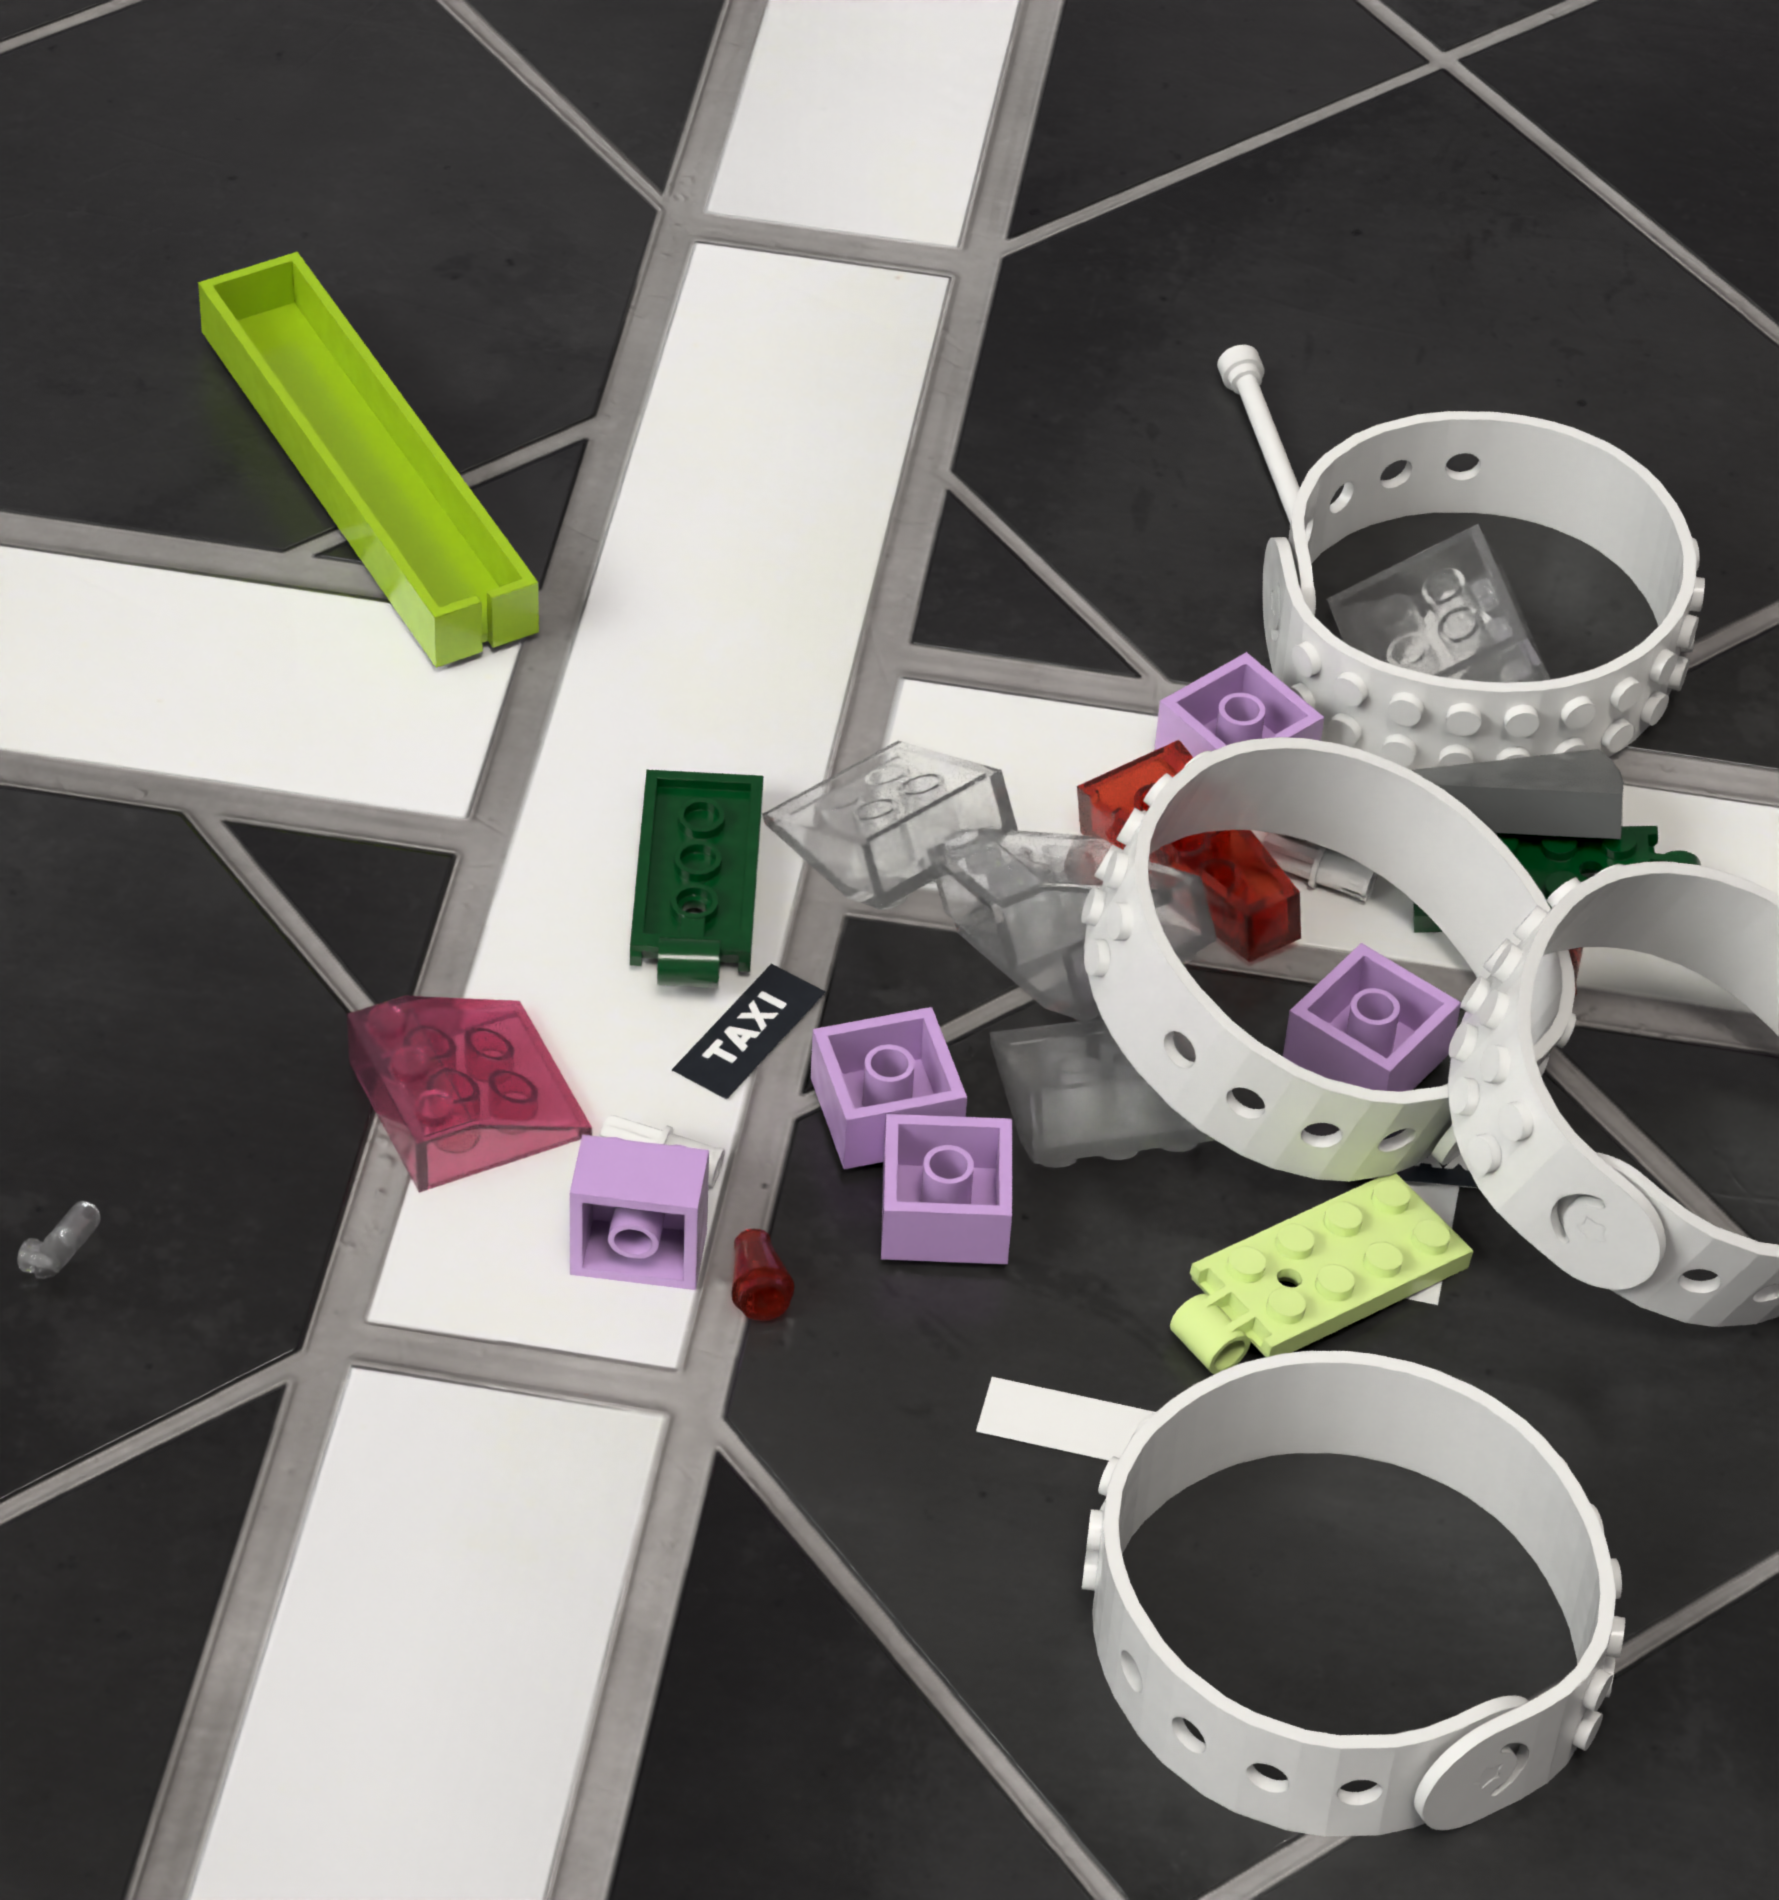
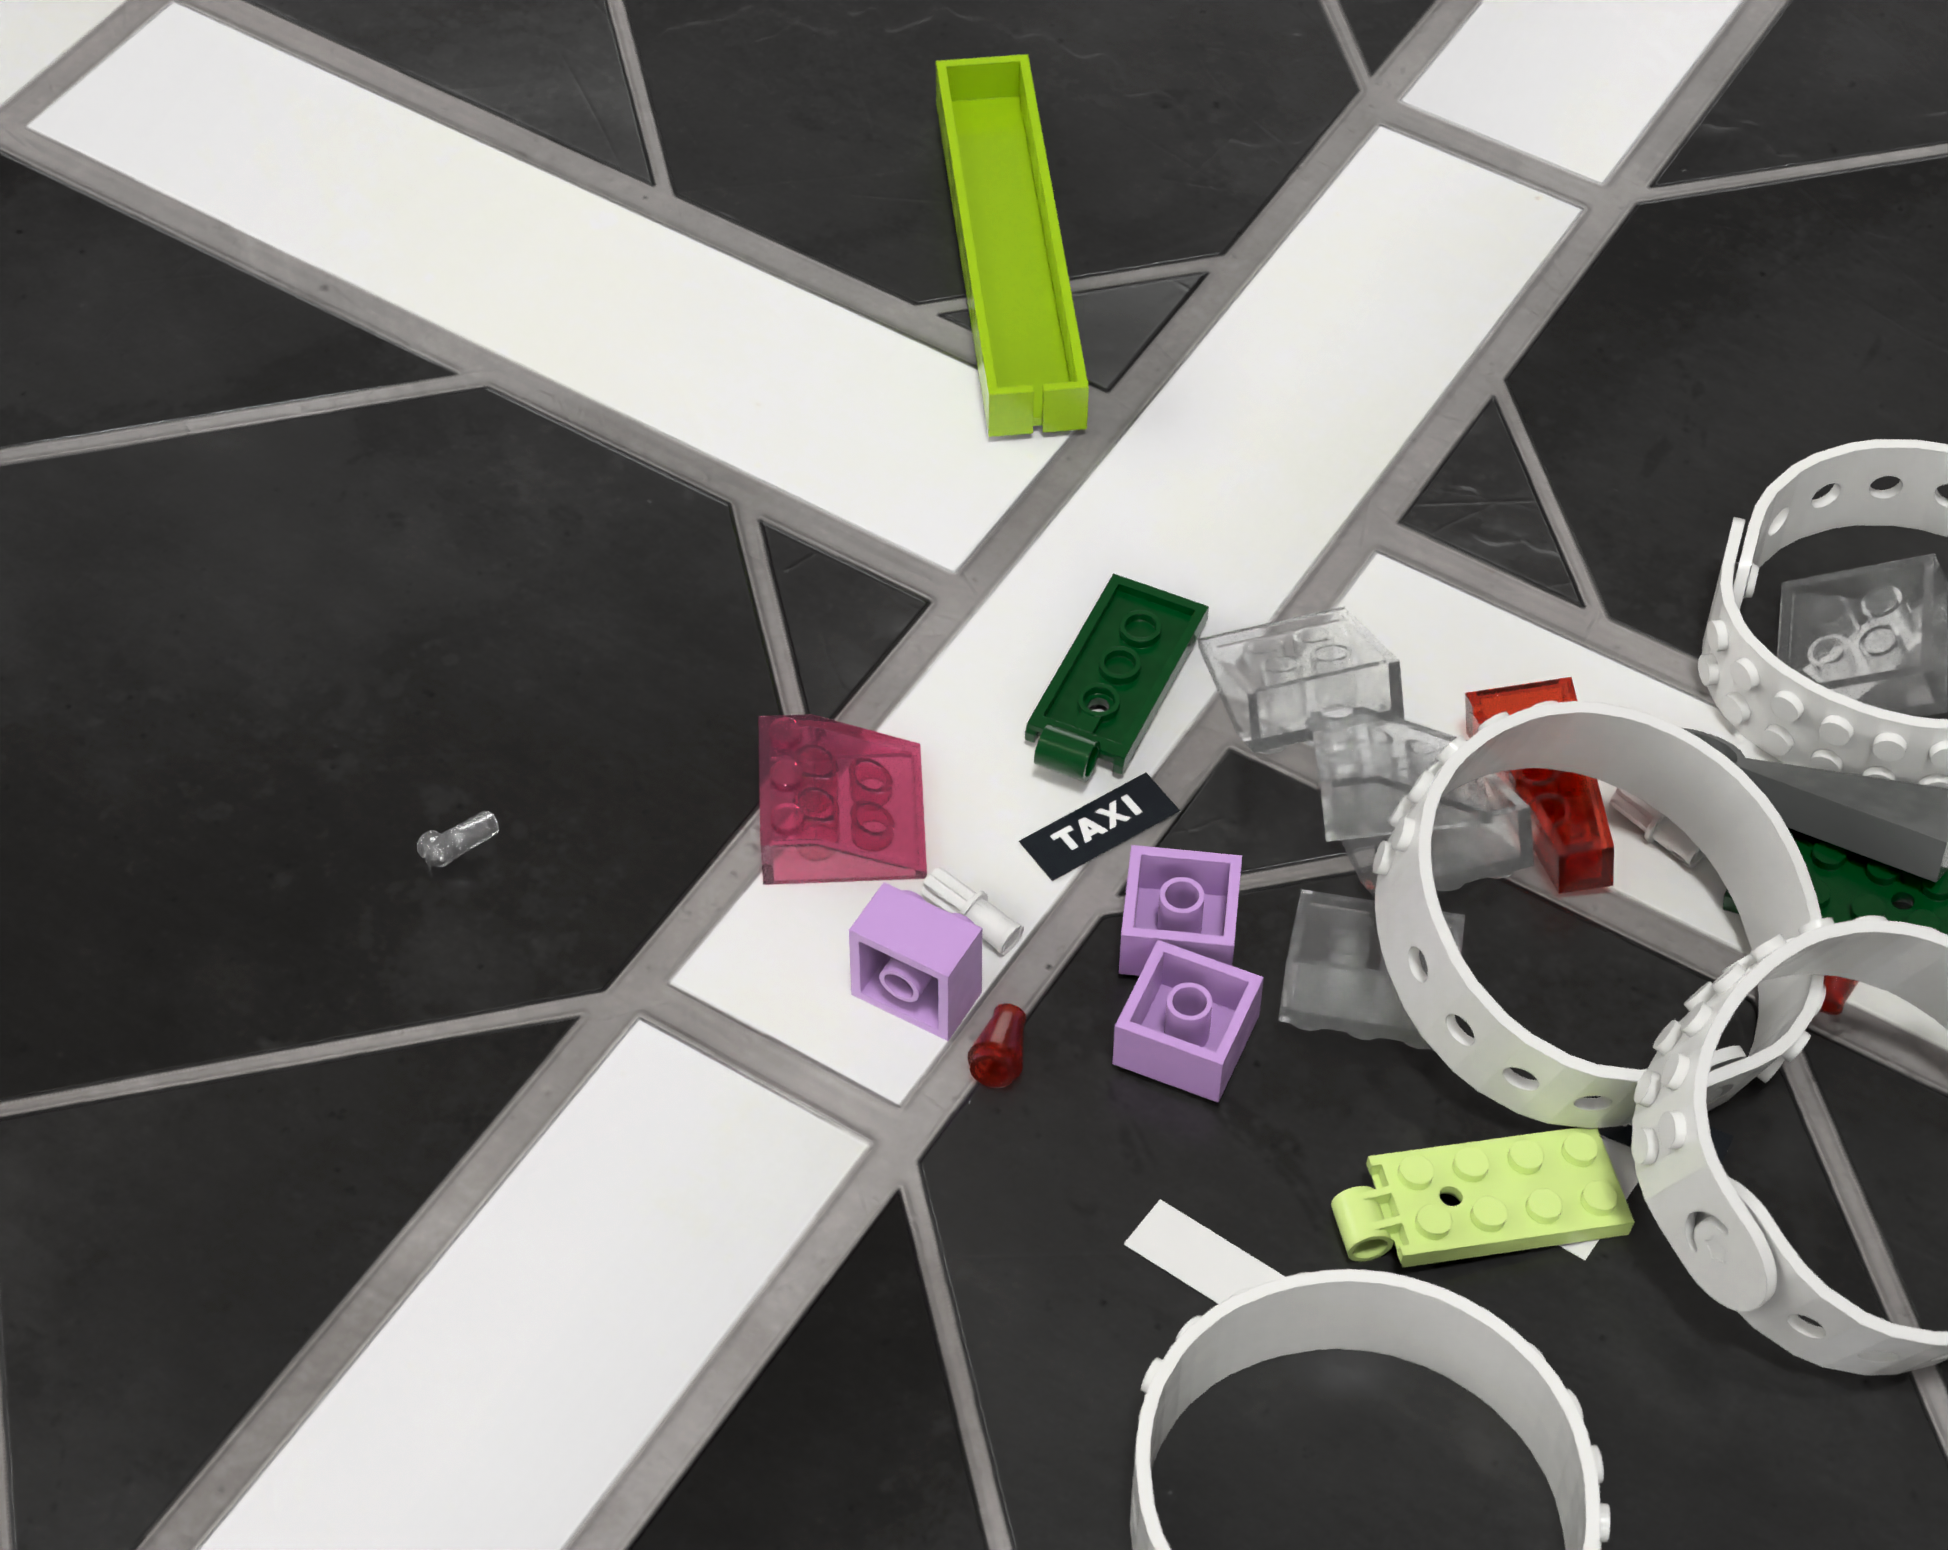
camera: 25 degrees right, 5 degrees up
lavender brick [1154,652,1324,772] -> none
white piece [1217,345,1300,524] -> none
lavender brick [1283,943,1461,1092] -> none

